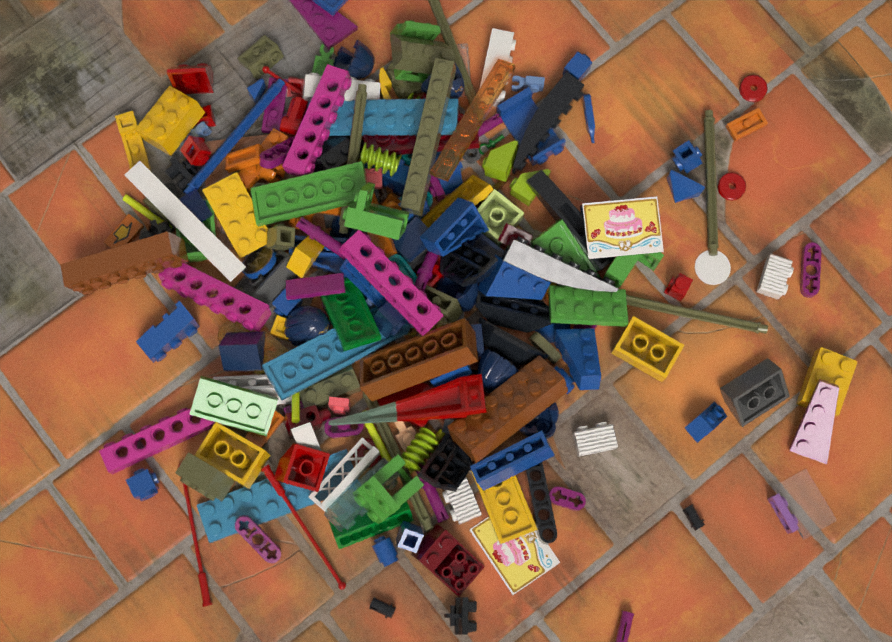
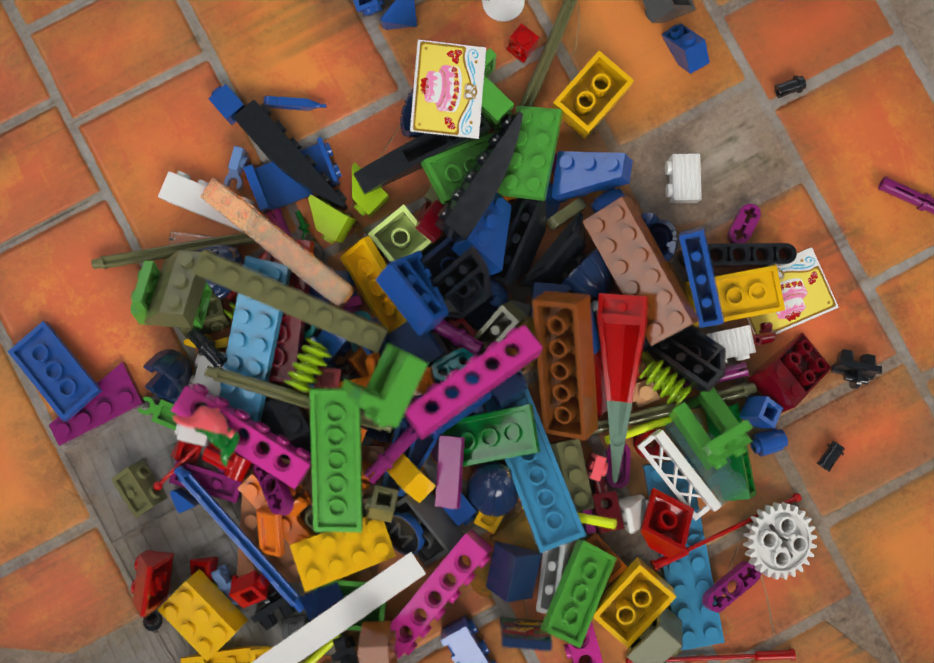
camera: 80 degrees left, 10 degrees up
none -> black axle [143,610,163,633]
none -> coral hair [173,406,239,466]
none -> black axle [187,328,227,368]
none -> dark blue tile [499,617,552,651]
none -> white gear [743,502,817,580]
none -> dark red arm [753,322,776,346]

